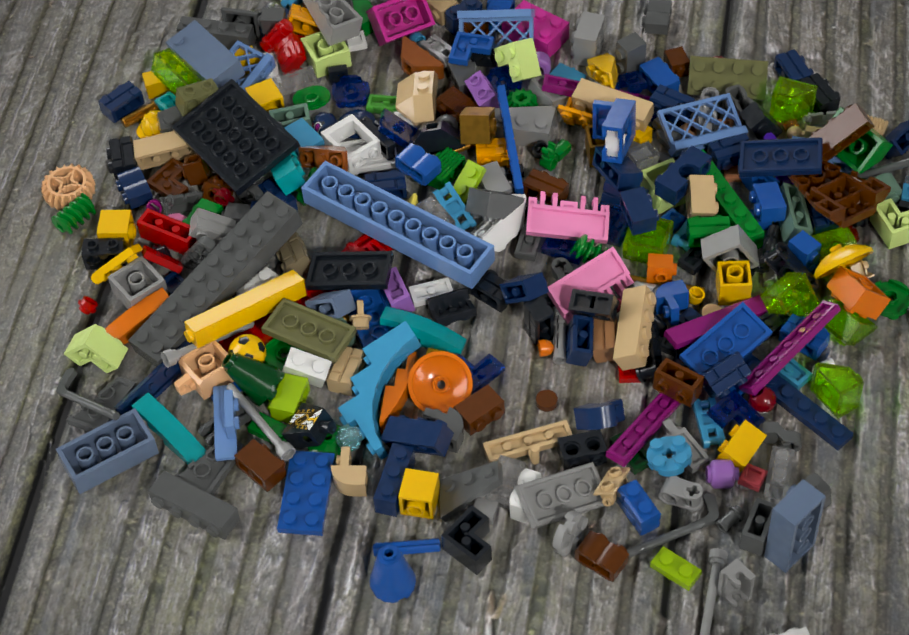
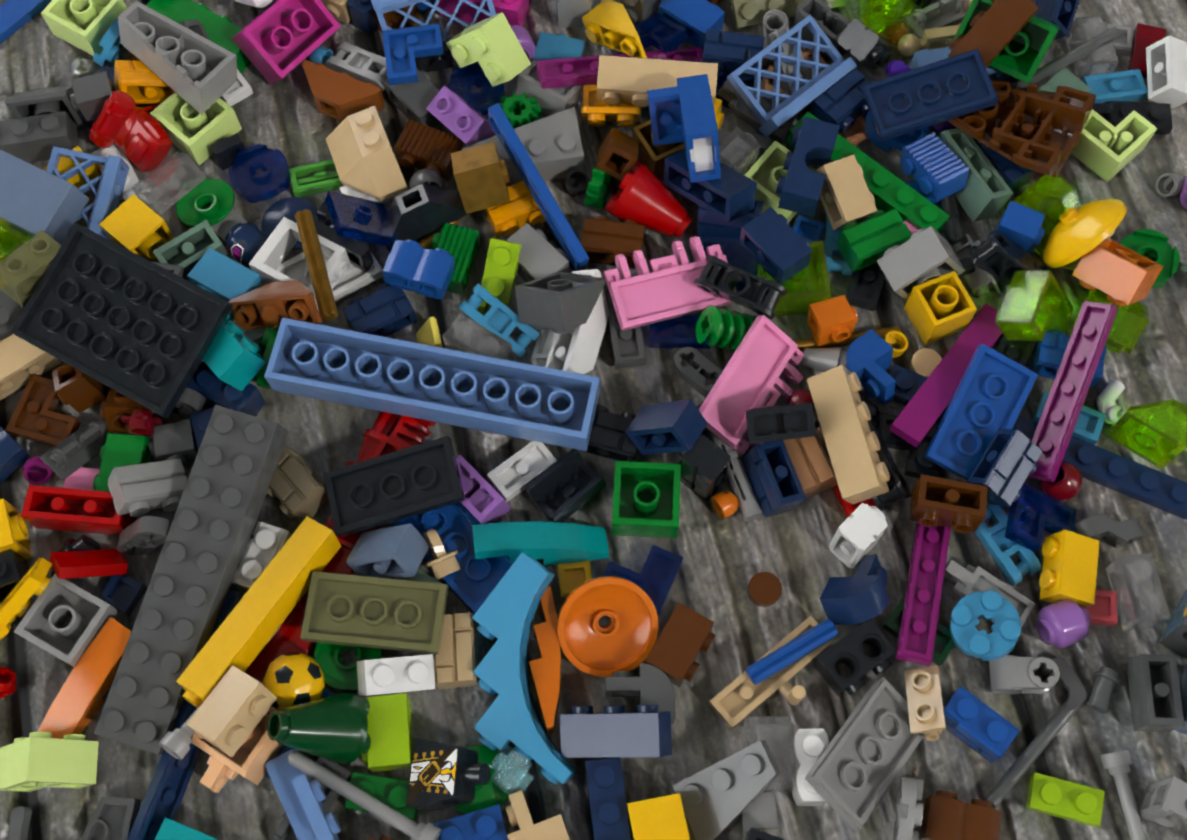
camera: 25 degrees left, 15 degrees up
none -> tan brick [186,665,277,758]
none -> pearl gold axle [295,209,338,321]
none -> reddish brown brick [596,127,639,181]
none -> red cone [605,161,692,239]
none -> green brick [612,461,681,539]
none -> black piece [693,255,787,319]
none -> blue axle [746,620,838,685]
none -> white brick [828,503,888,568]

